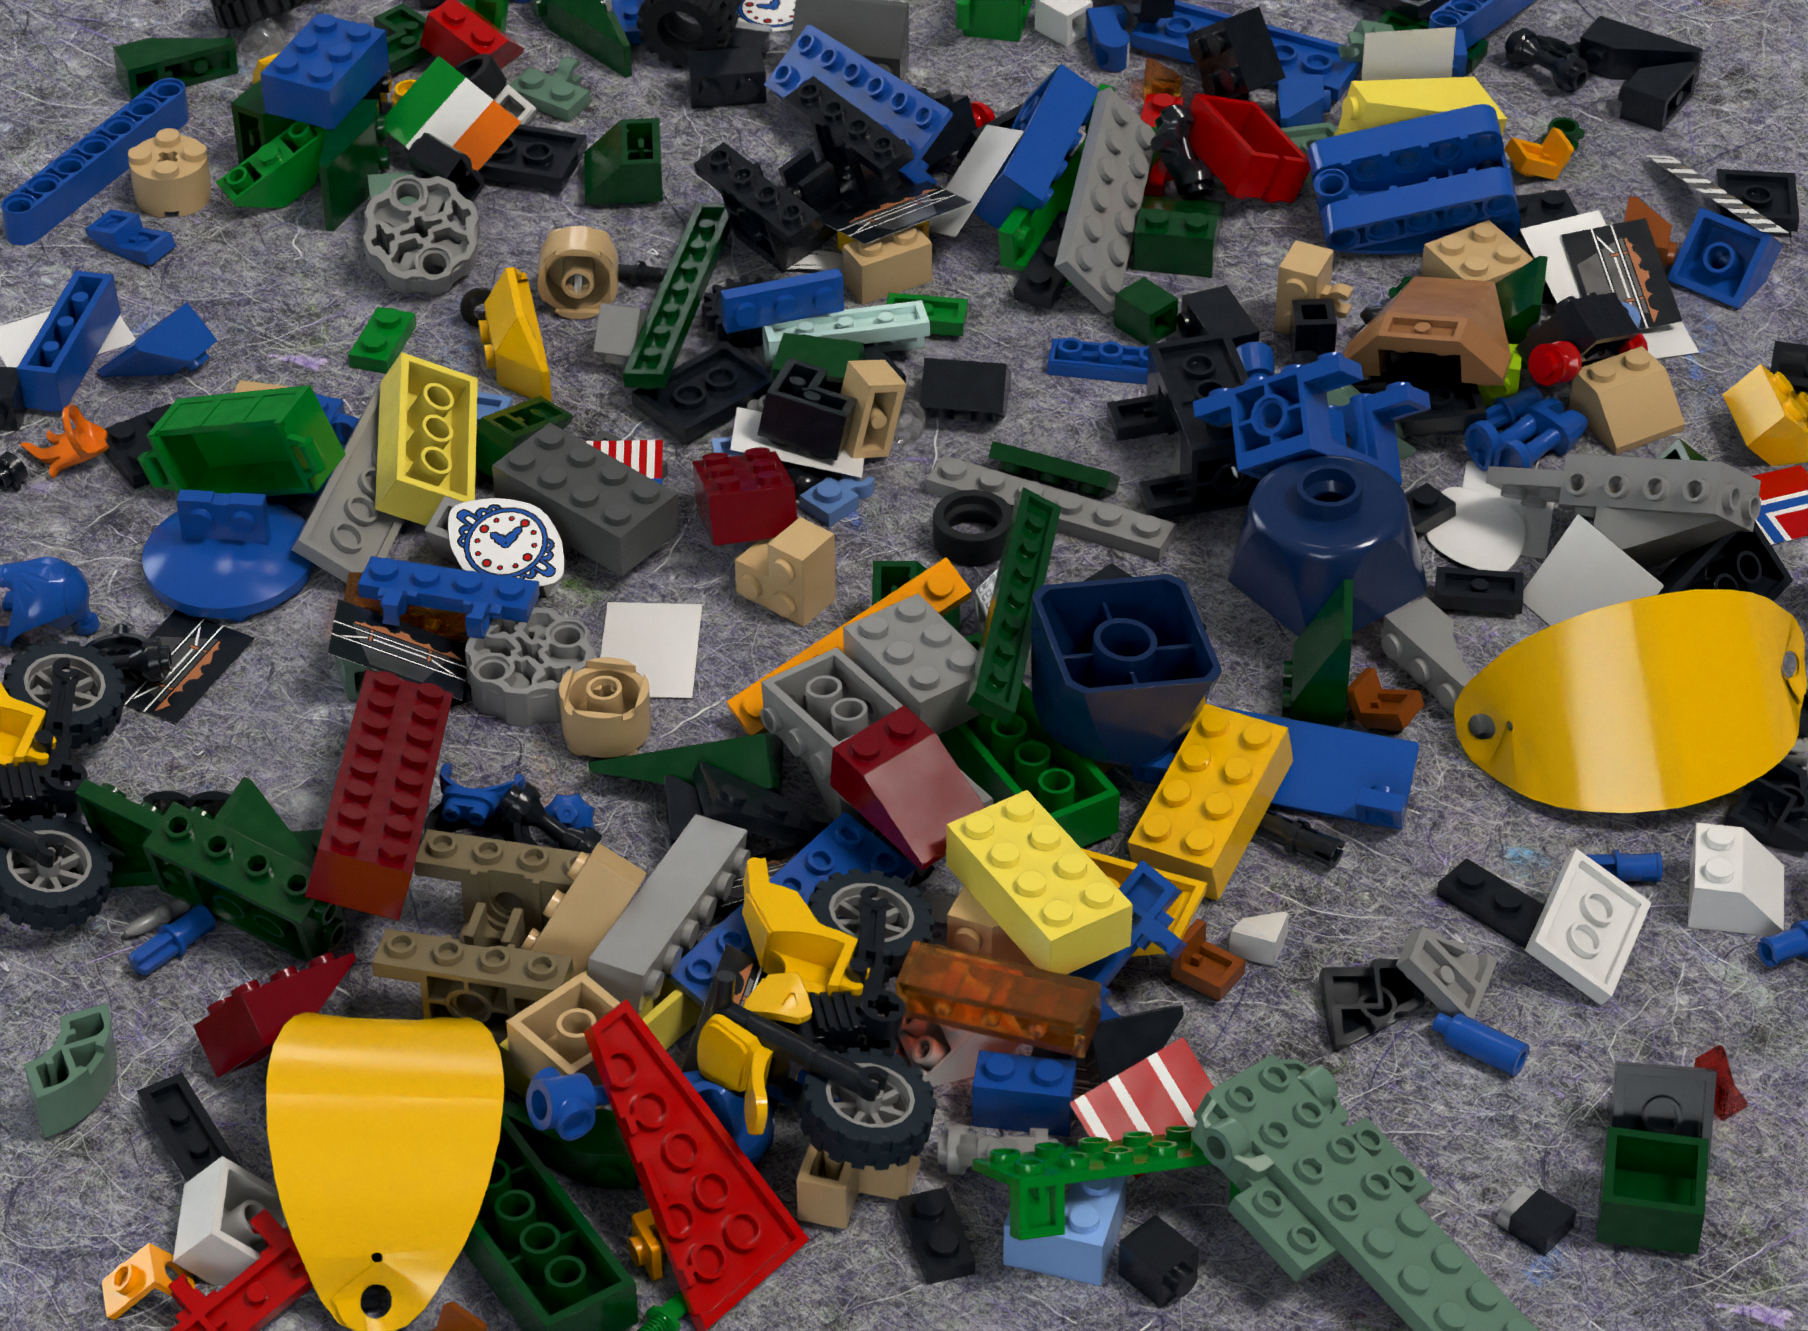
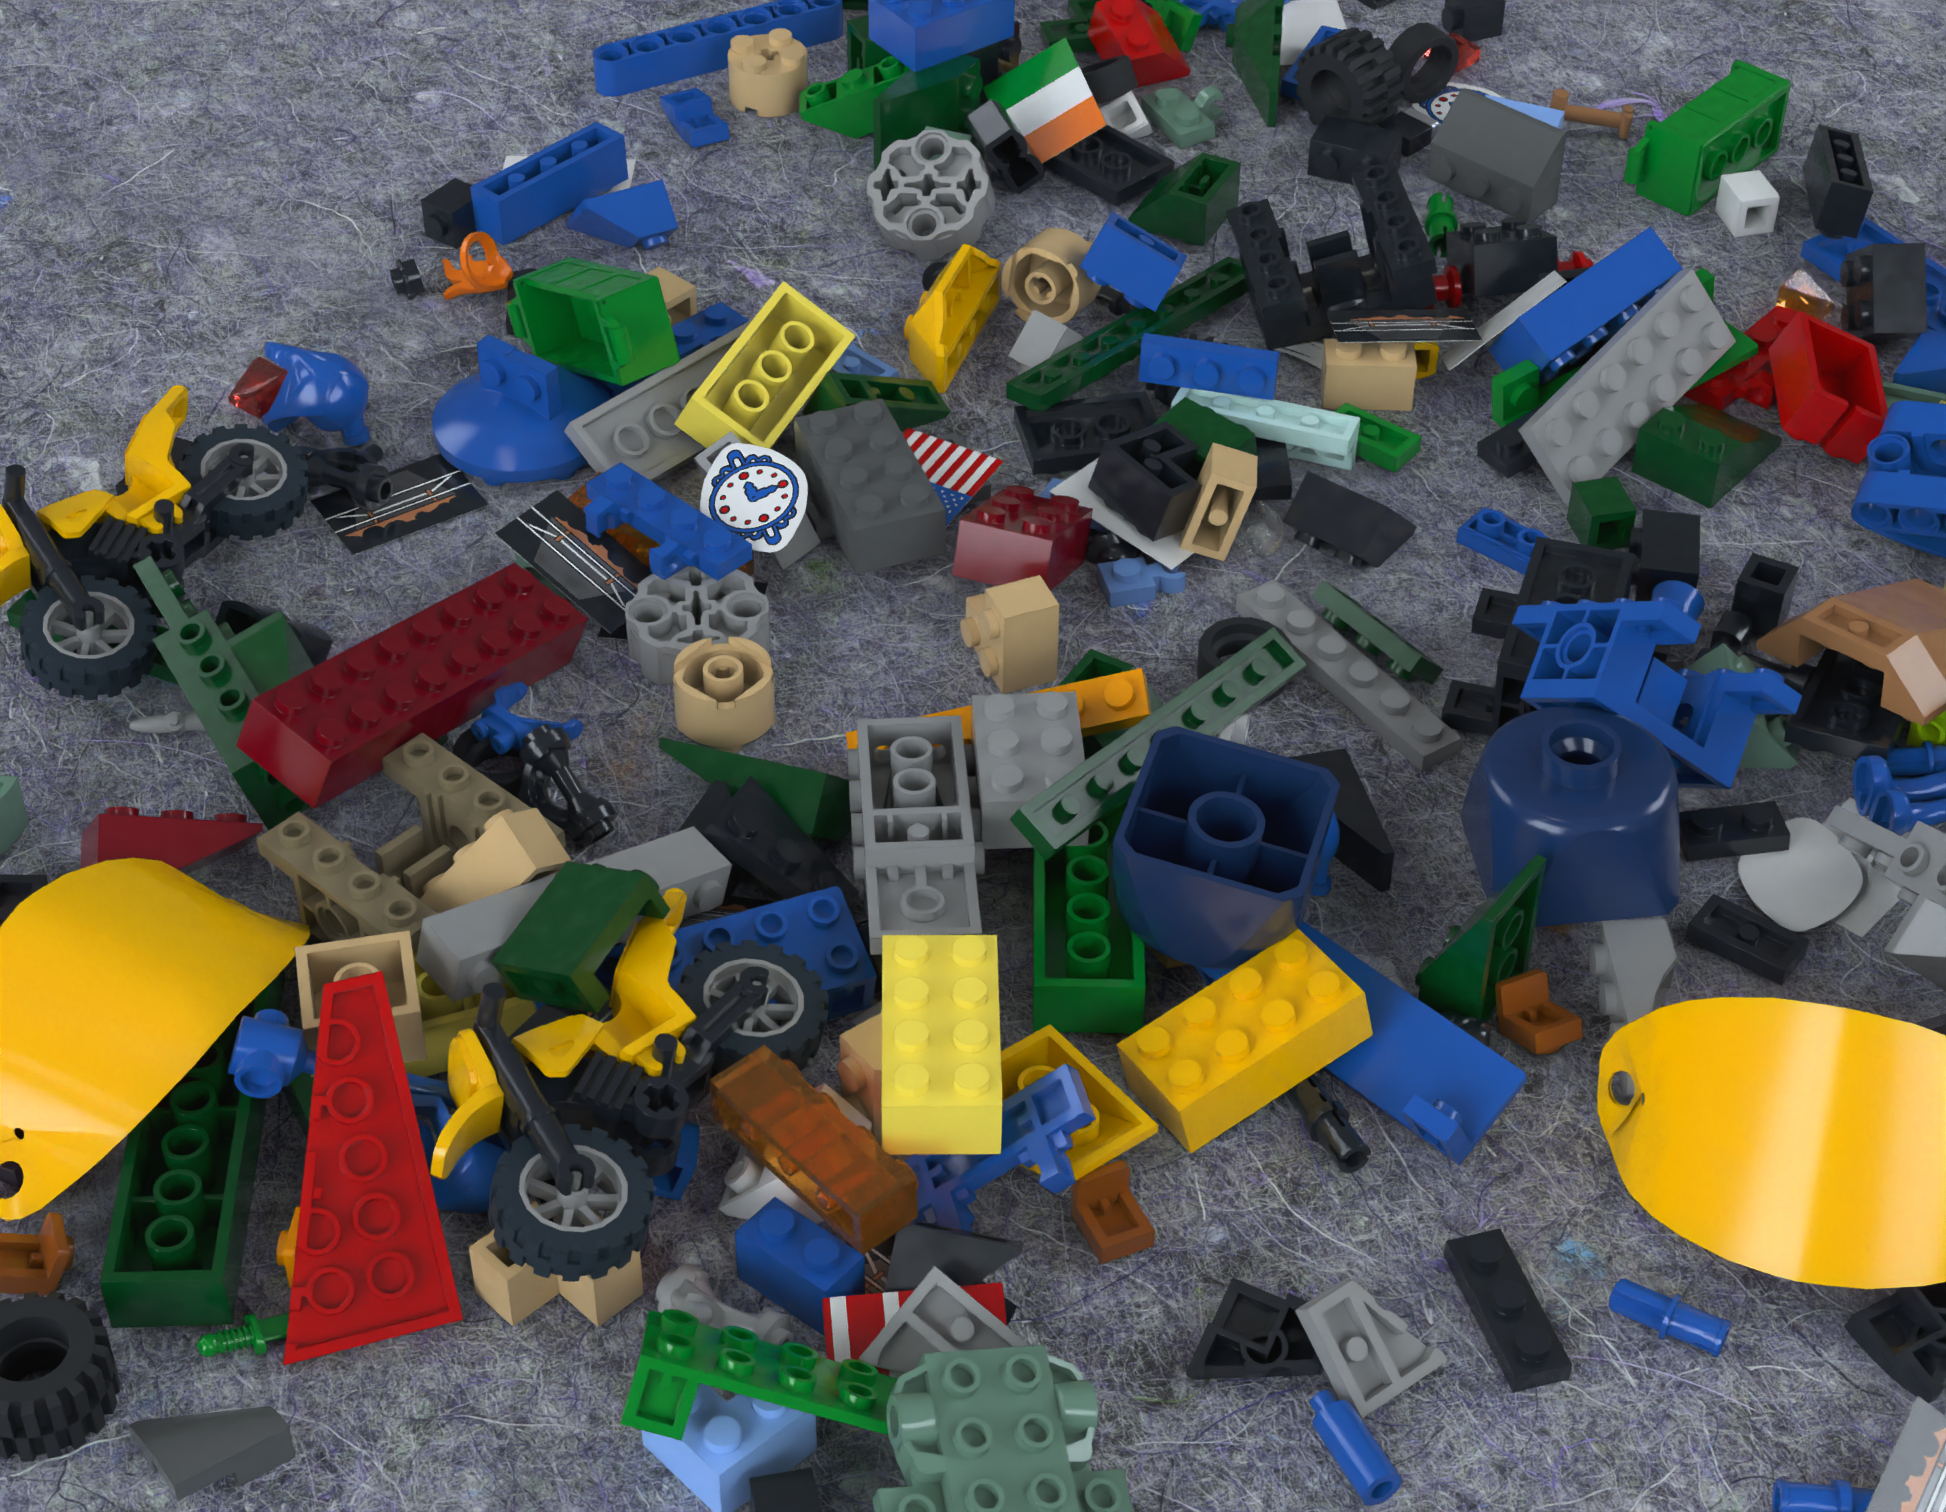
camera: 30 degrees right, 0 degrees up
blue axle [128,904,216,975] -> none
green plate [348,307,417,374] -> none
blue piece [541,793,595,847] -> none
white sticker [600,602,702,698] -> none
blue bracket [764,24,953,185] -> none
dark red slope [830,705,985,870] -> none
black plate [898,1187,975,1285] -> none
blue leg [1085,4,1130,72] -> none
black piece [1150,104,1214,199] -> none
white slope [1229,912,1289,967] -> none
tan brick [1274,240,1353,335] -> none
white sticker [1523,514,1664,626] -> none
white plate [1525,848,1652,1006] -> none
white slope [1688,823,1784,936] -> none
none -> dark green panel [491,861,670,1014]
none -> light grey wing [859,1266,1029,1373]
none -> blue brick [1079,211,1187,312]

